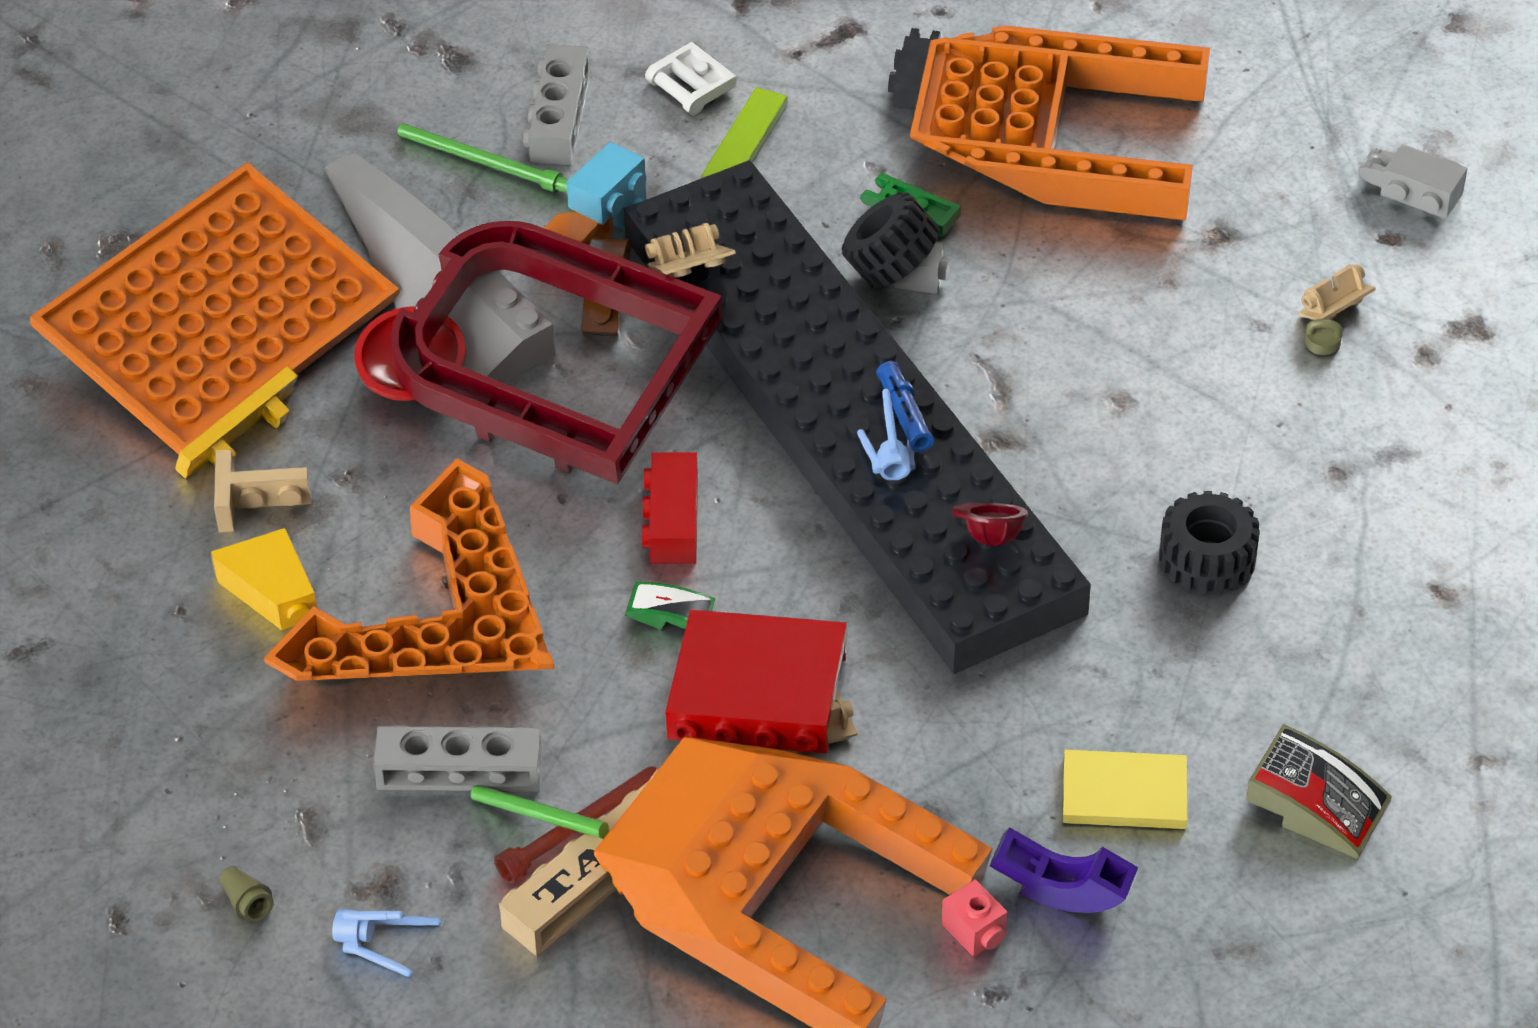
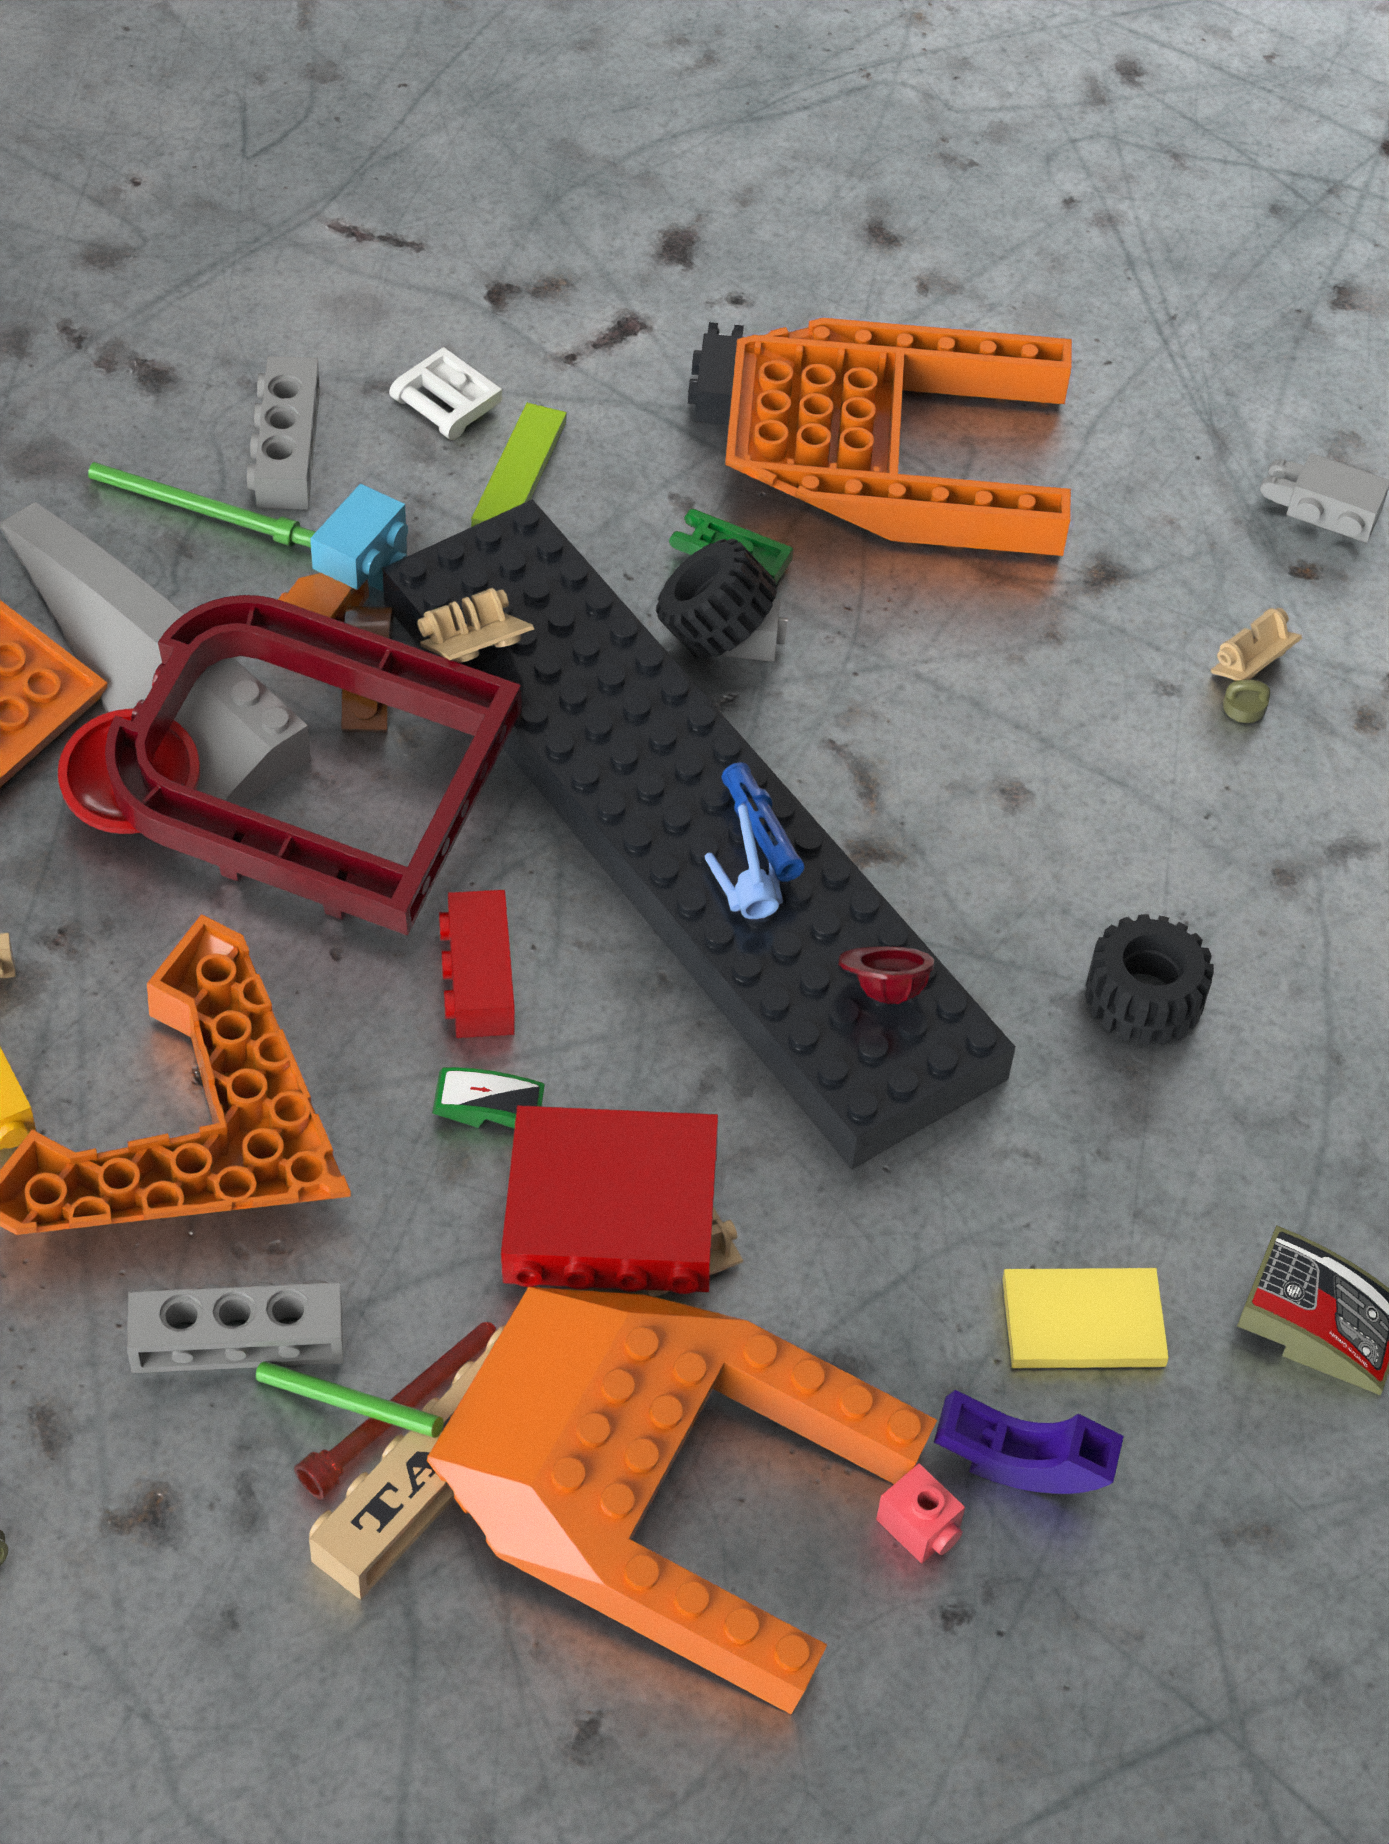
camera: 10 degrees left, 5 degrees up
light blue plant [332,908,442,977] -> none

